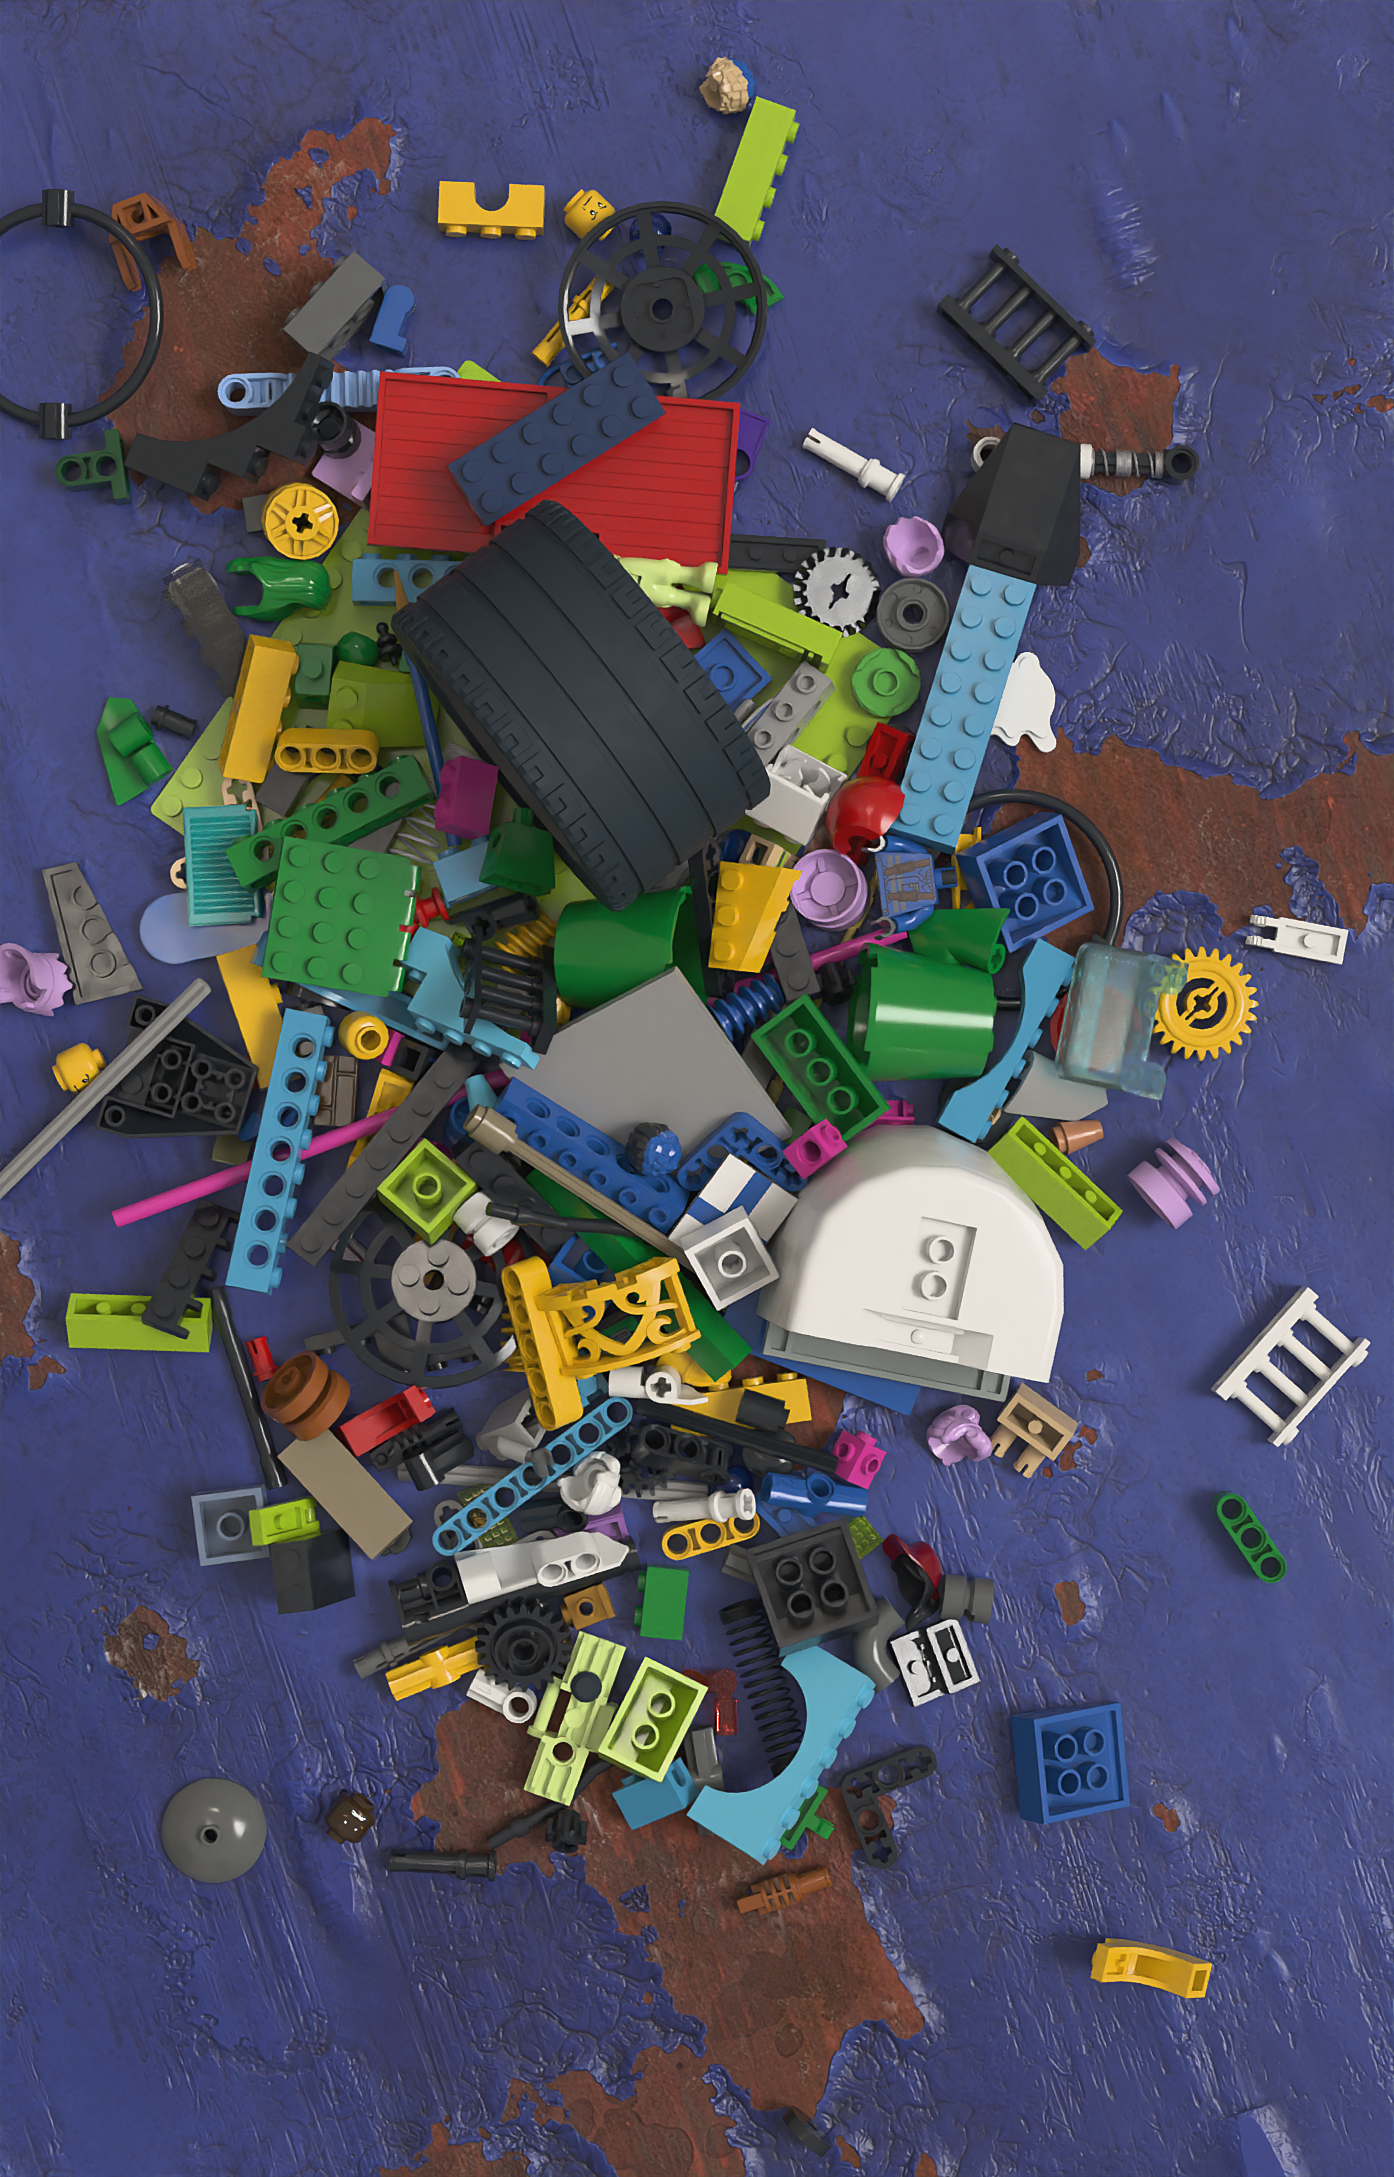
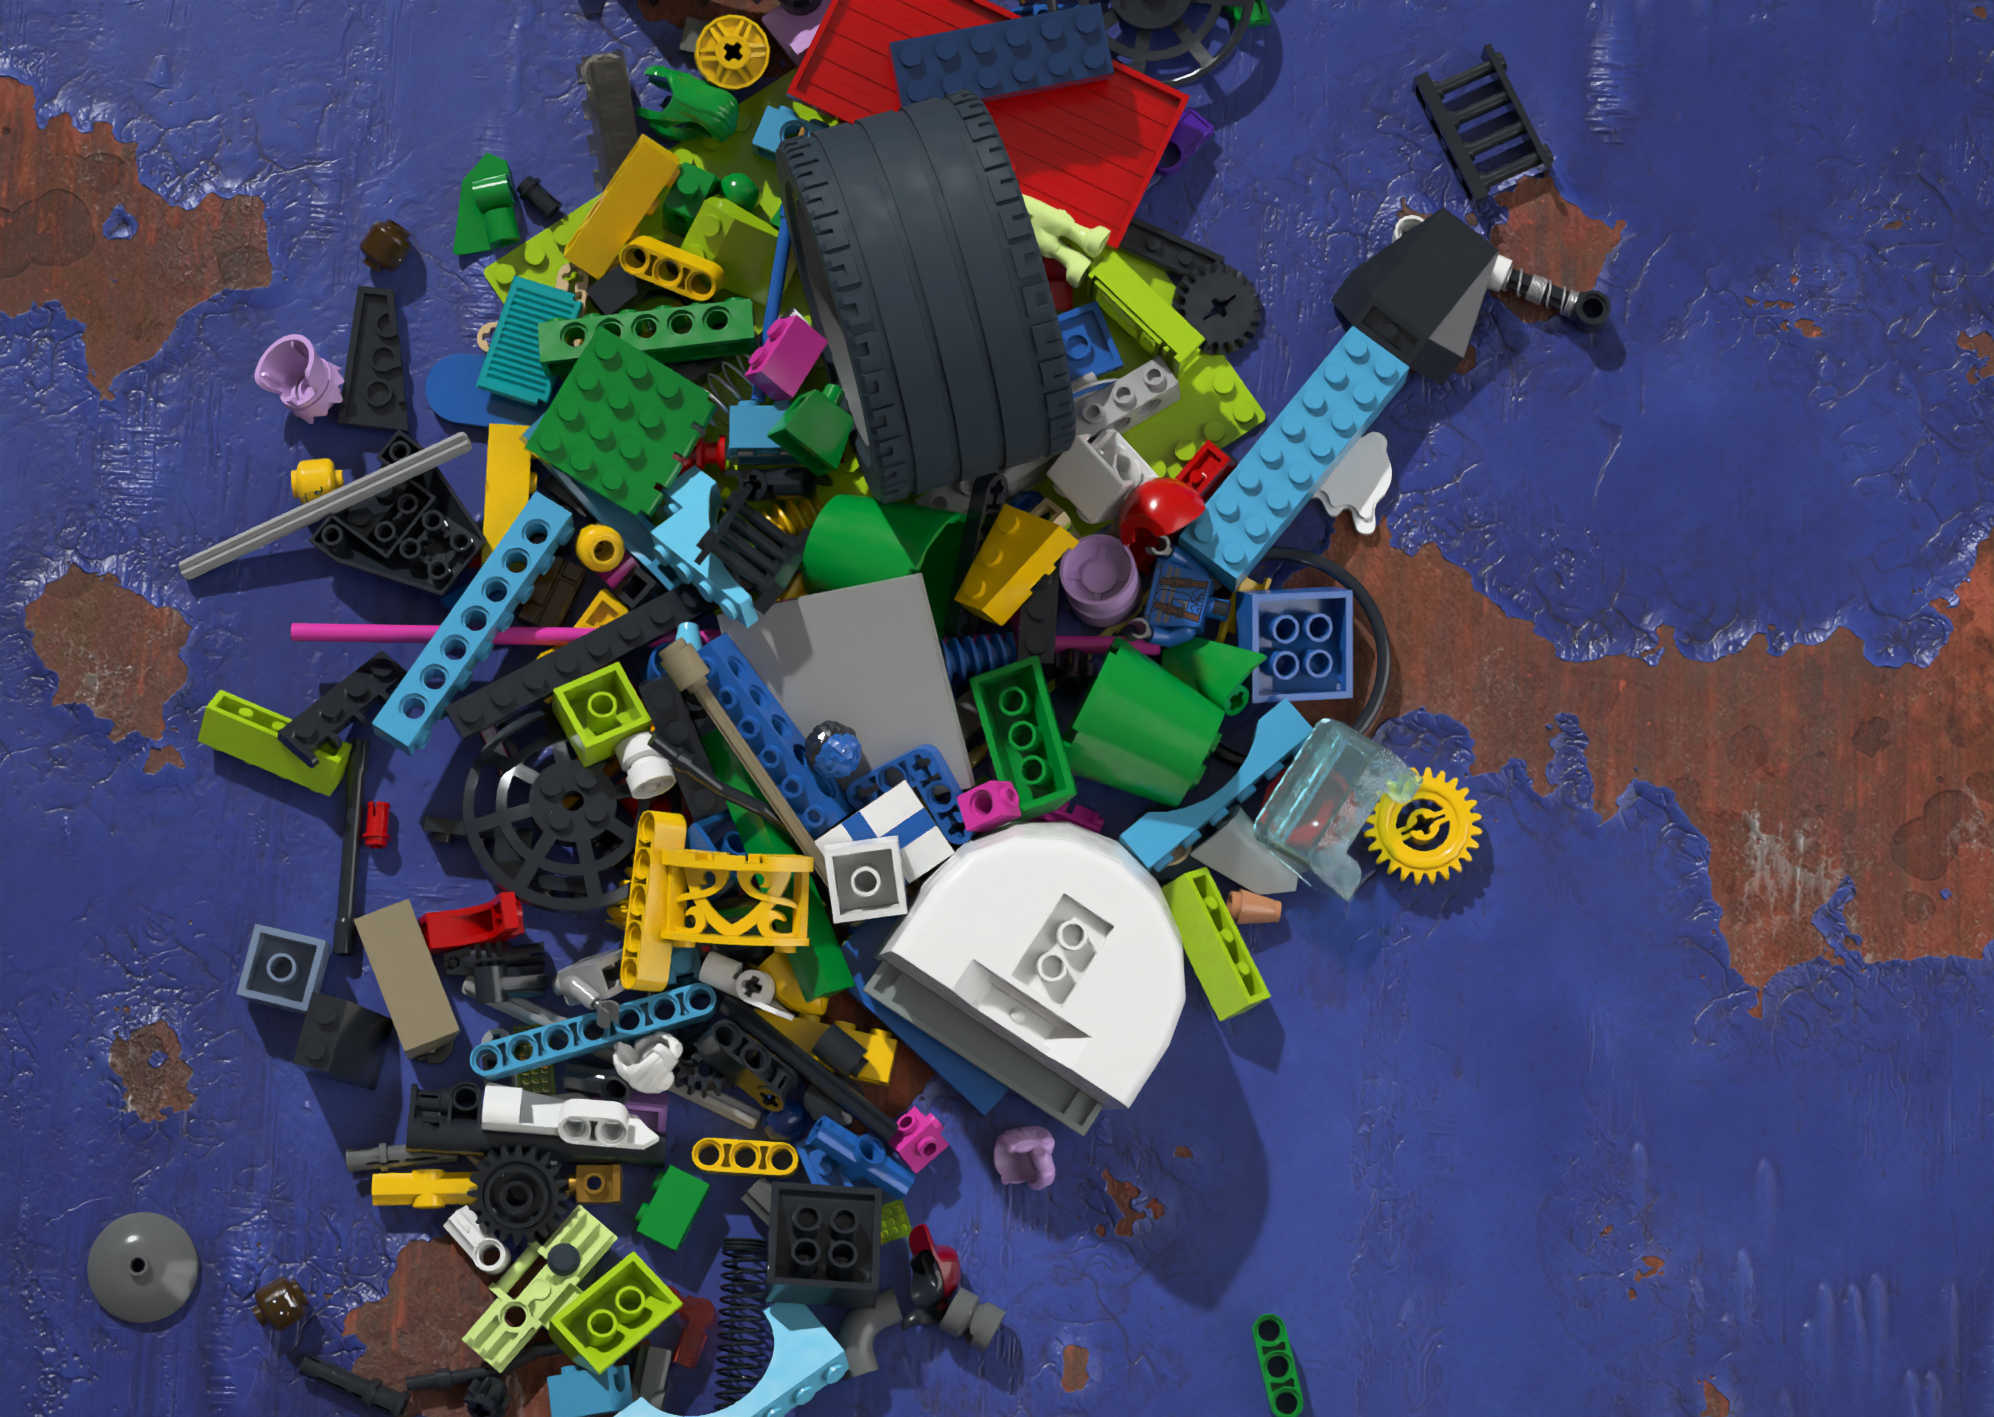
camera: 25 degrees right, 10 degrees down
olive slope [211,1135,253,1165] -> none
lime plate [249,1496,320,1546] -> none
dark orange wheel [261,1350,350,1442] -> none
black hair [376,622,403,666] -> none
white pin [653,1488,756,1523] -> none
white pin [802,428,905,502] -> none
bright green tile [851,648,921,718] -> none
dark grey wheel [876,578,949,654] -> none
lavender hair [883,516,944,578] -> none
slope [887,1619,980,1707] -> none
tan brick [990,1382,1078,1478] -> none
lavender wheel [1127,1136,1220,1230] -> none
white fence [1211,1286,1370,1447] -> none
white hinge [1245,915,1348,965] -> none
none -> dark brown head [359,218,413,273]

